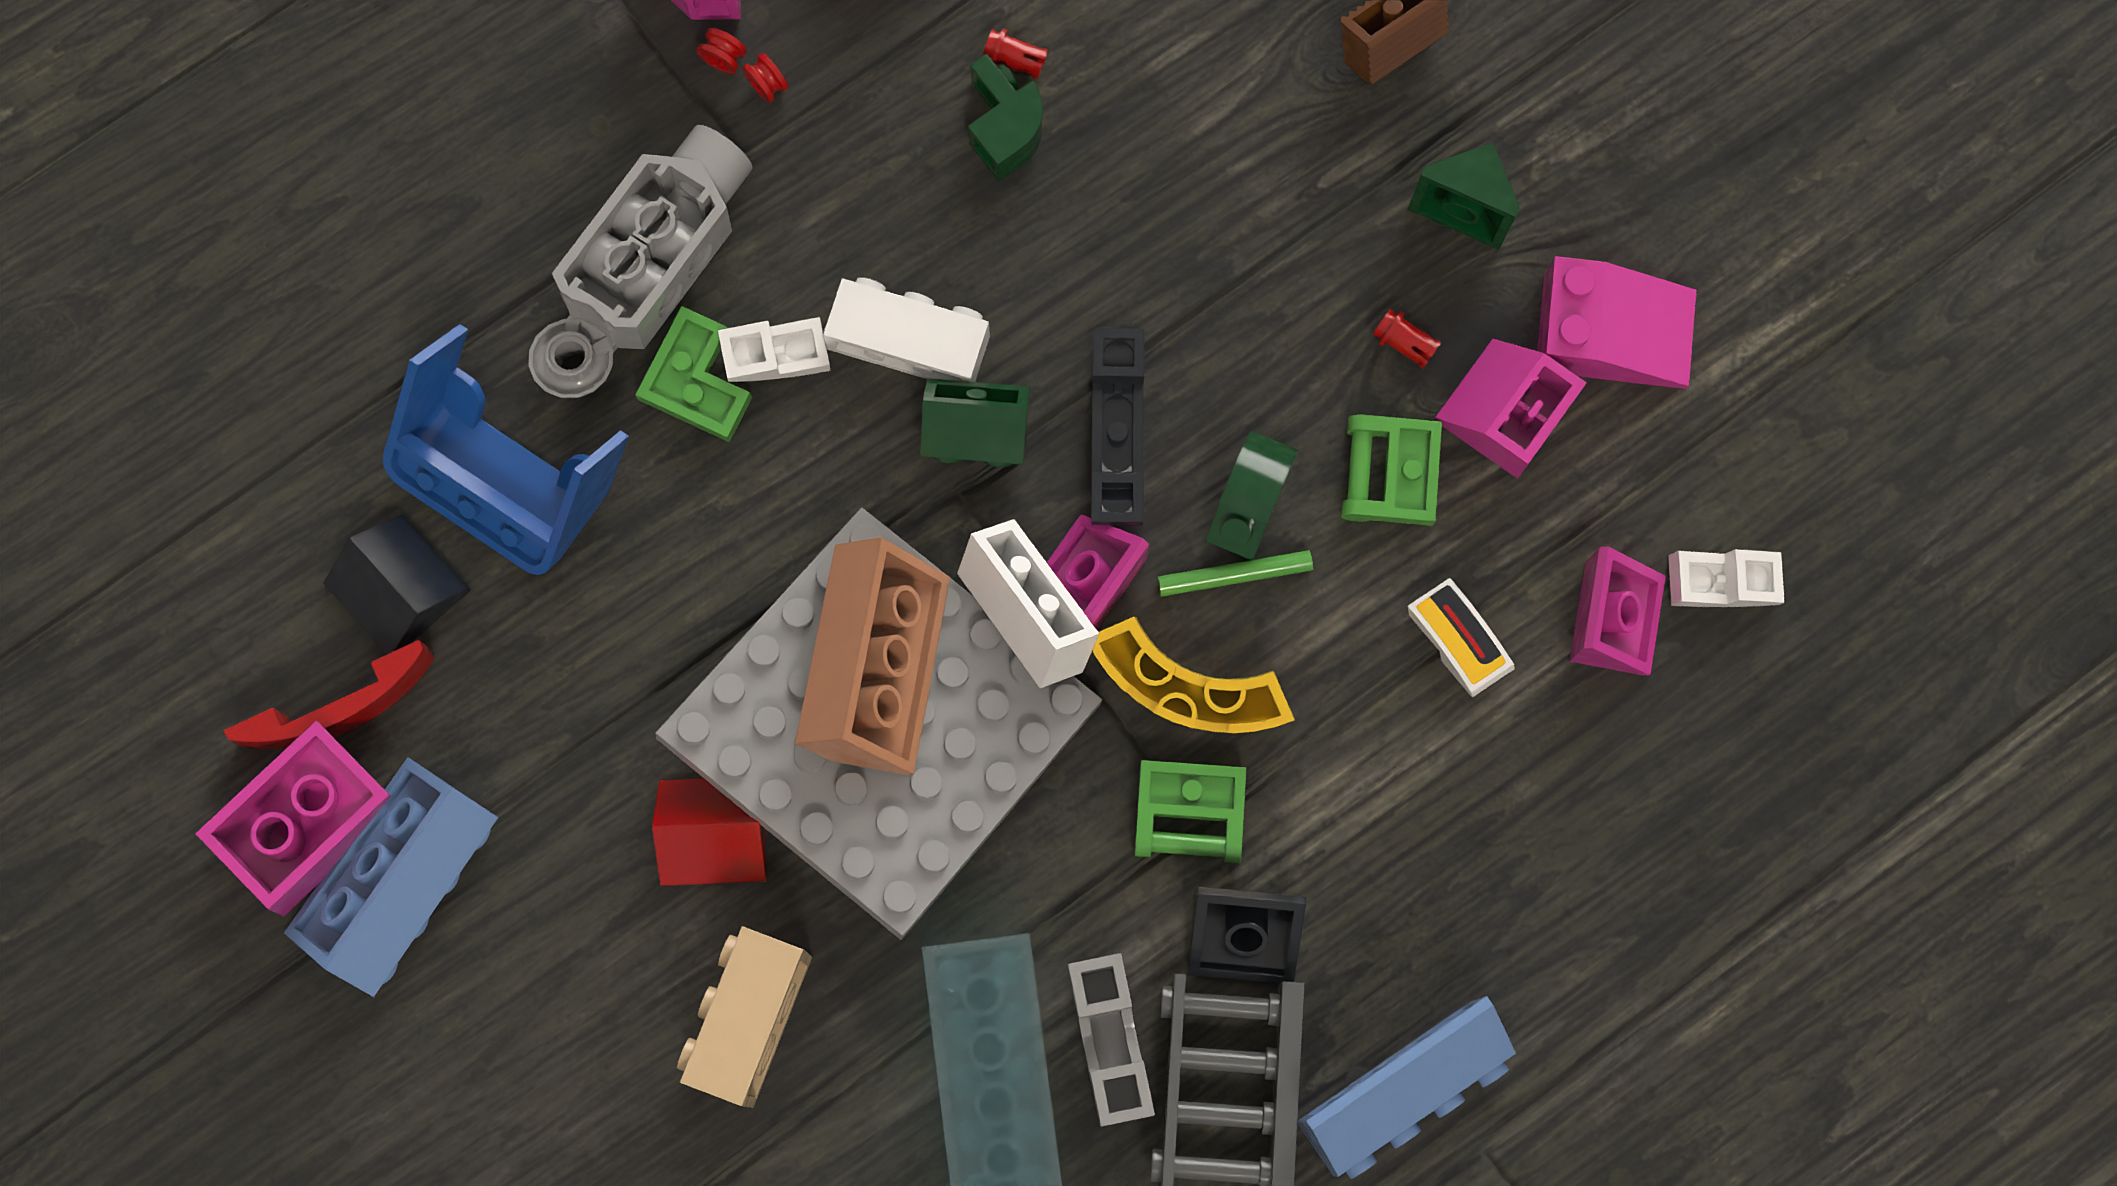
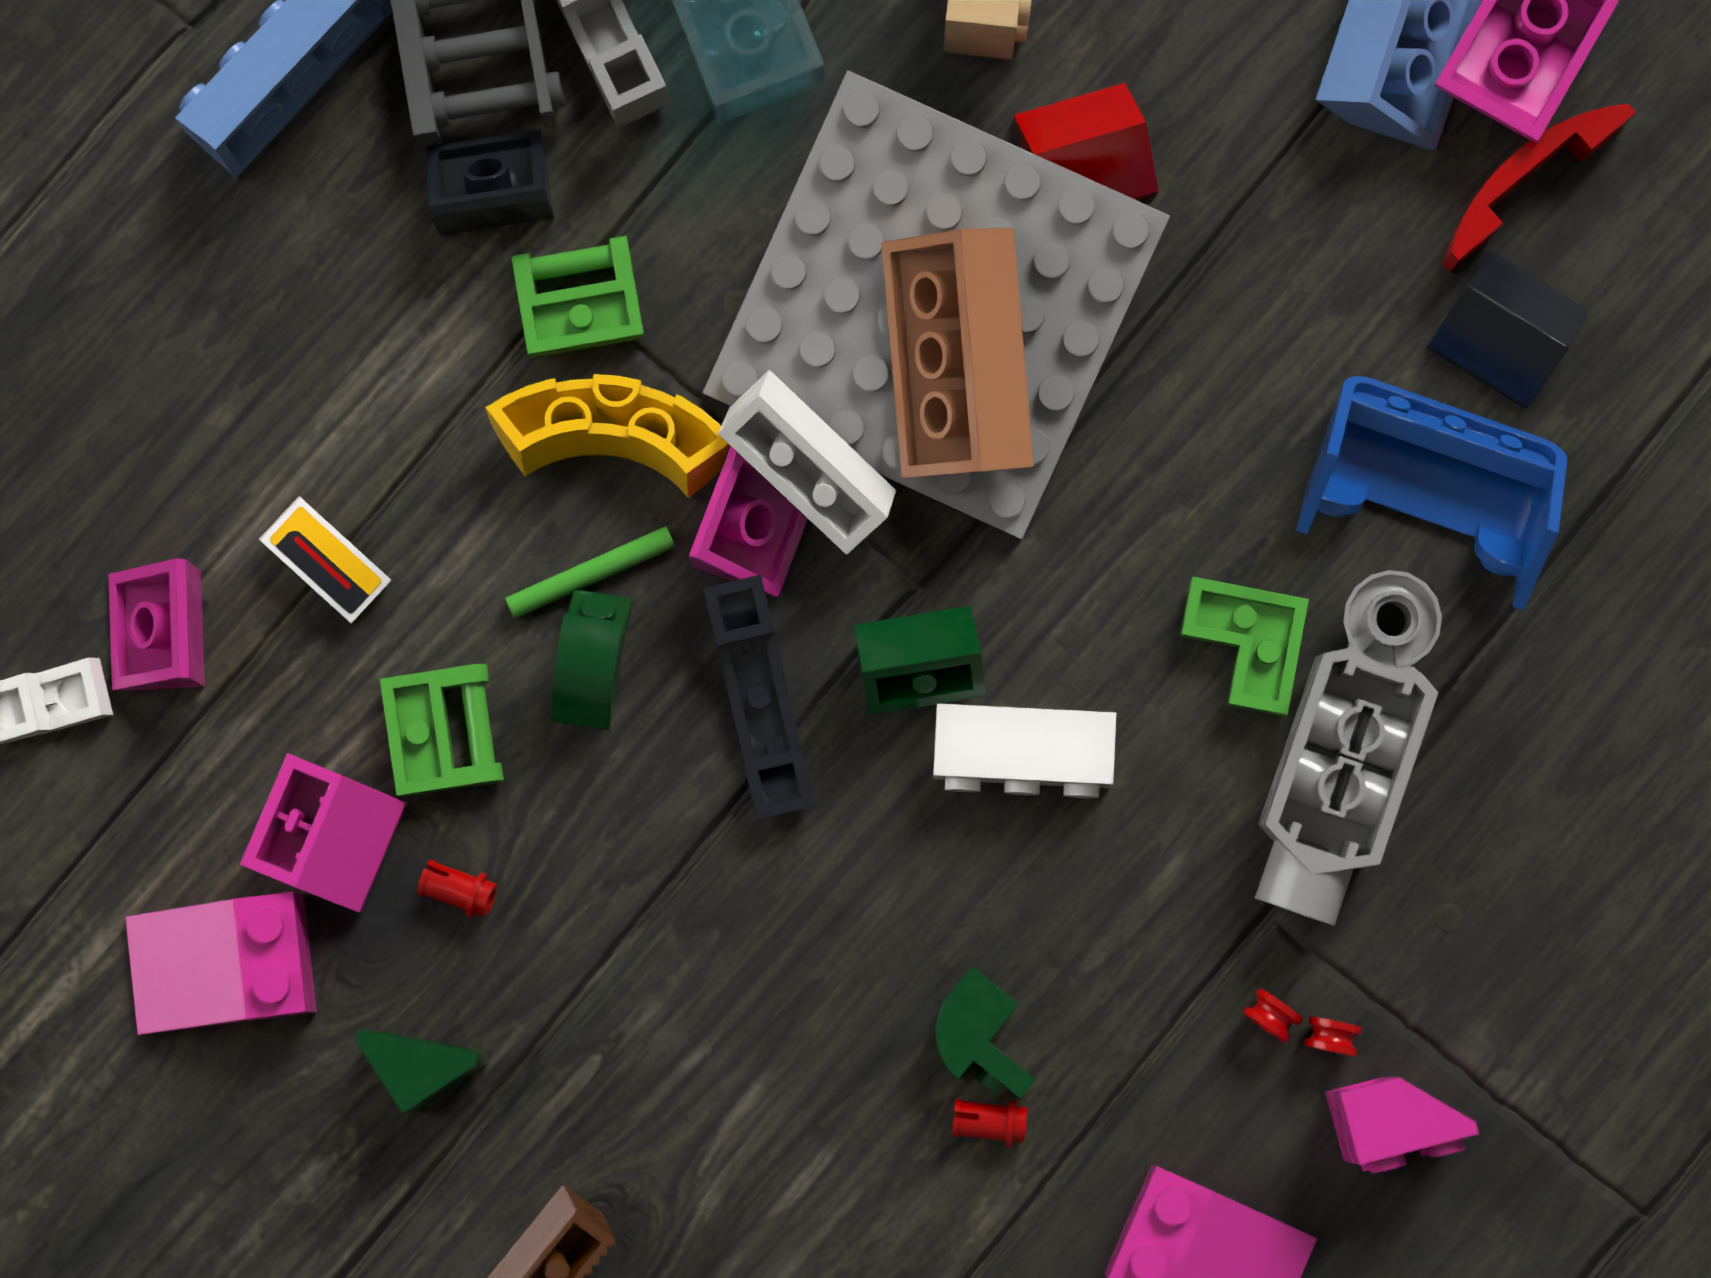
camera: 170 degrees right, 5 degrees up
white slope [718,317,831,382] -> none

